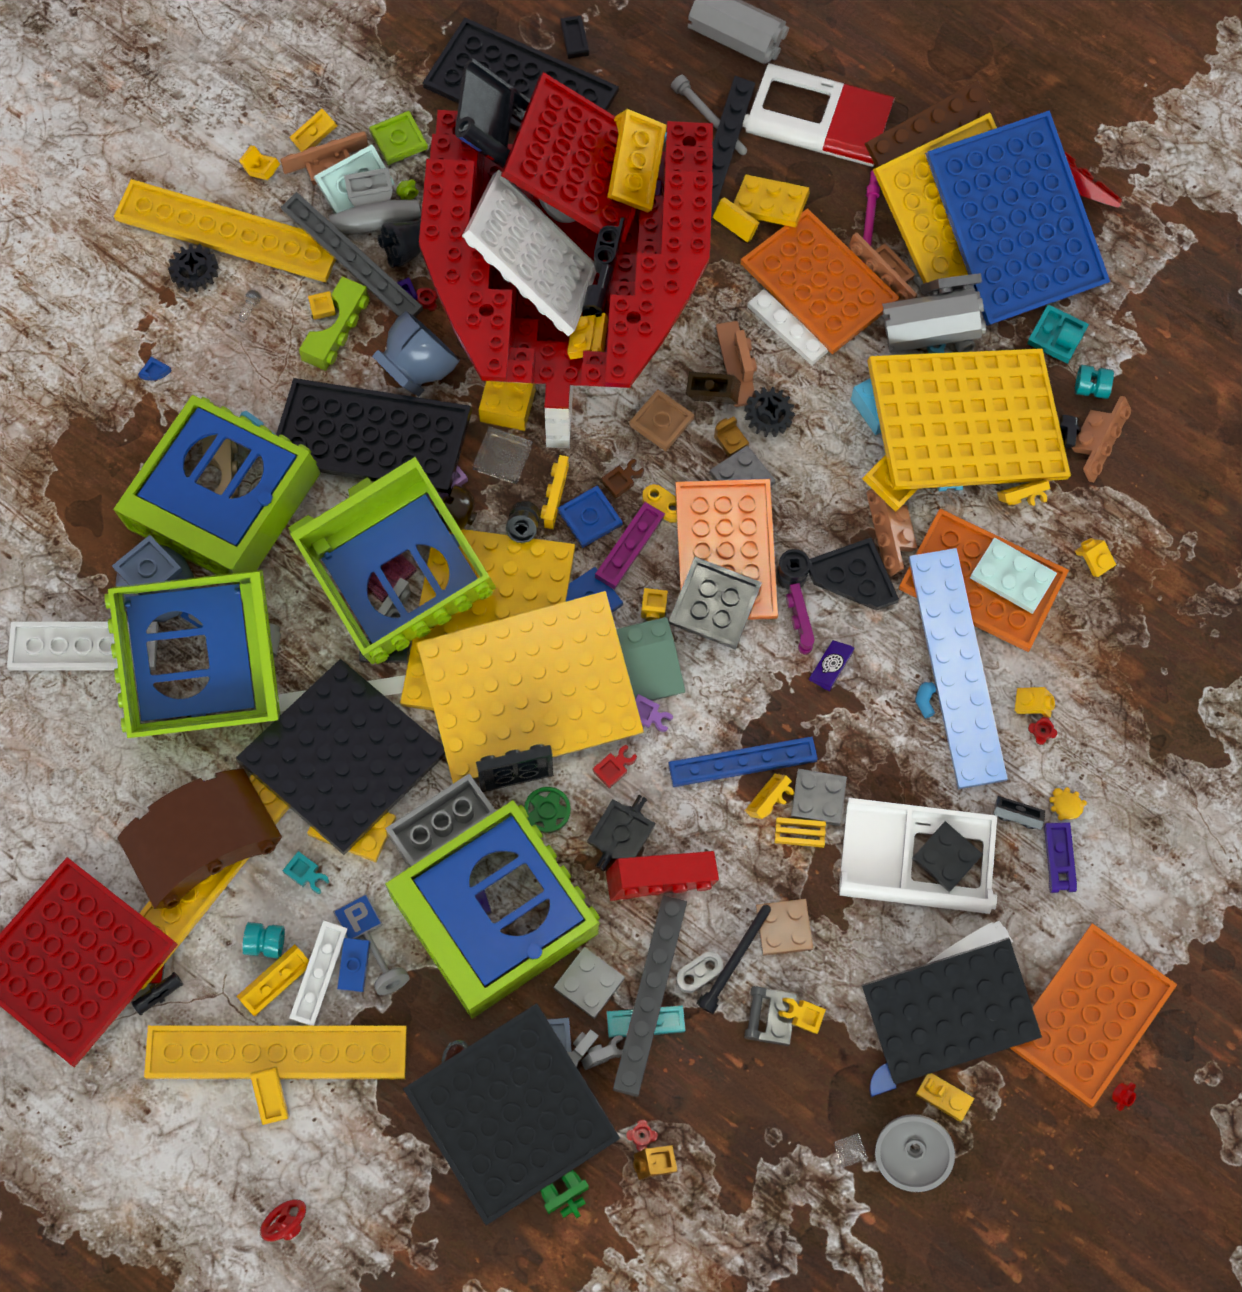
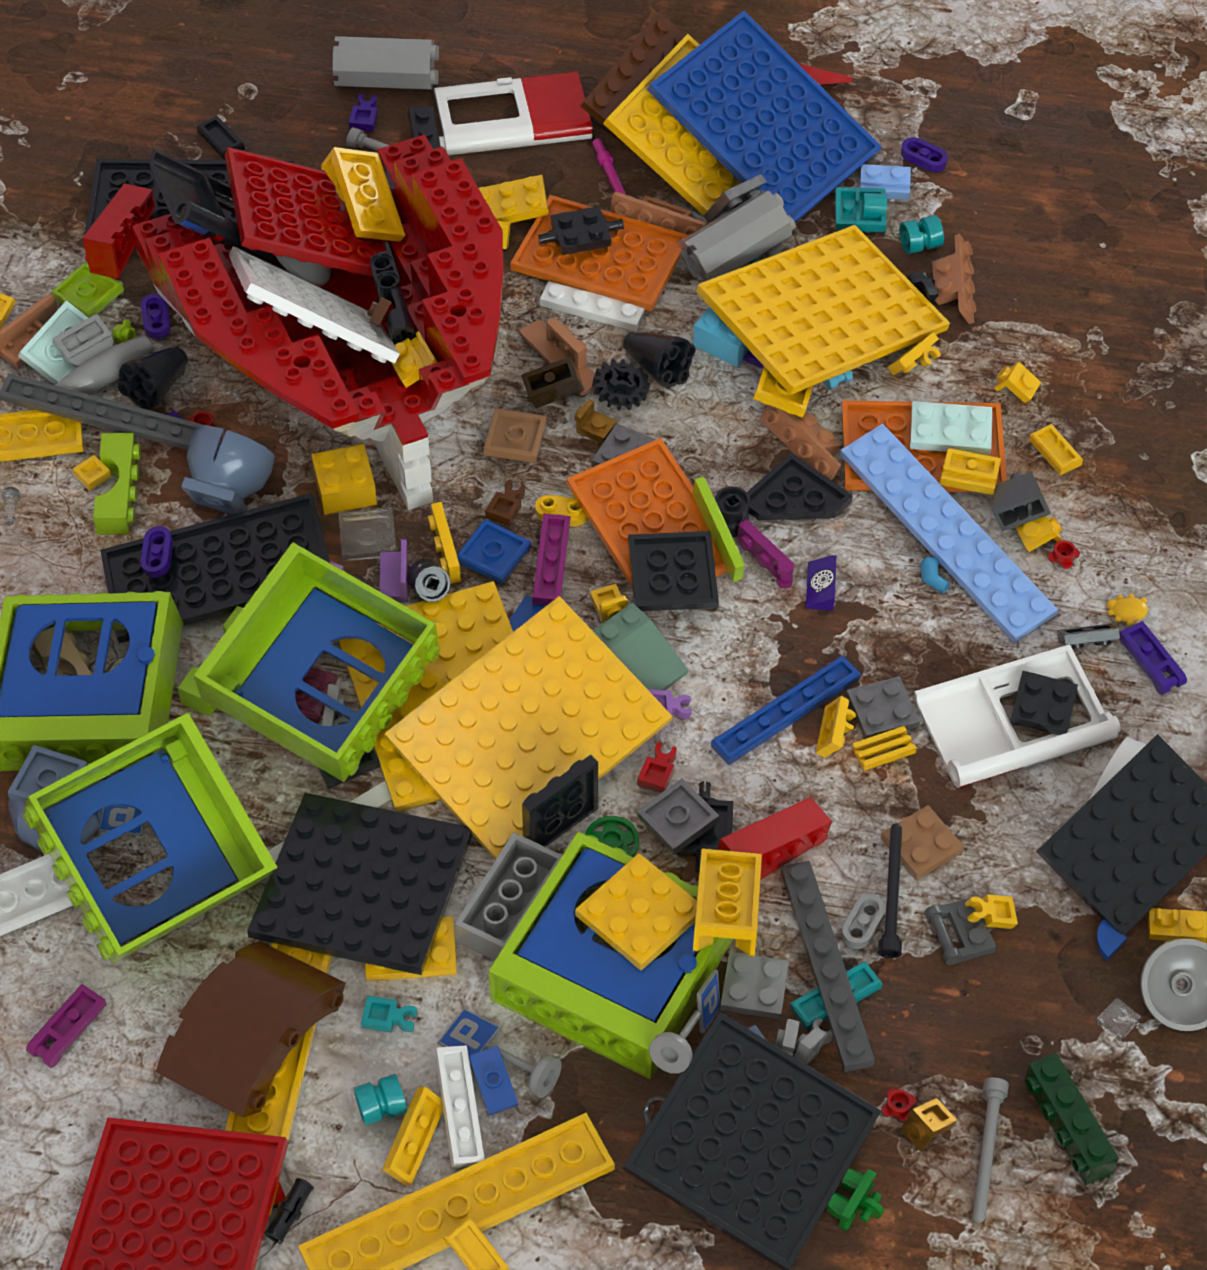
camera: 25 degrees left, 15 degrees down
none -> magenta plate [26,984,107,1068]
none -> red wedge [83,184,156,279]
none -> dark purple plate [141,526,173,578]
none -> dark purple plate [349,94,378,132]
none -> reddish brown plate [367,297,391,328]
none -> medium lavender panel [380,539,408,603]
none -> black plate [538,206,624,255]
none -> yellow plate [575,853,697,971]
none -> black cone [623,331,696,388]
none -> flat silver plate [637,778,720,855]
none -> light grey piece [649,970,720,1073]
none -> lime tile [692,477,745,582]
none -> yellow plate [693,849,762,957]
none -> light blue plate [860,164,911,200]
none -> dark purple plate [901,137,948,172]
none -> yellow plate [940,448,1001,495]
none -> light grey piece [972,1077,1009,1223]
none -> dark grey torso [992,472,1051,532]
none -> dark green brick [1024,1053,1119,1186]
none -> yellow plate [1029,424,1083,476]

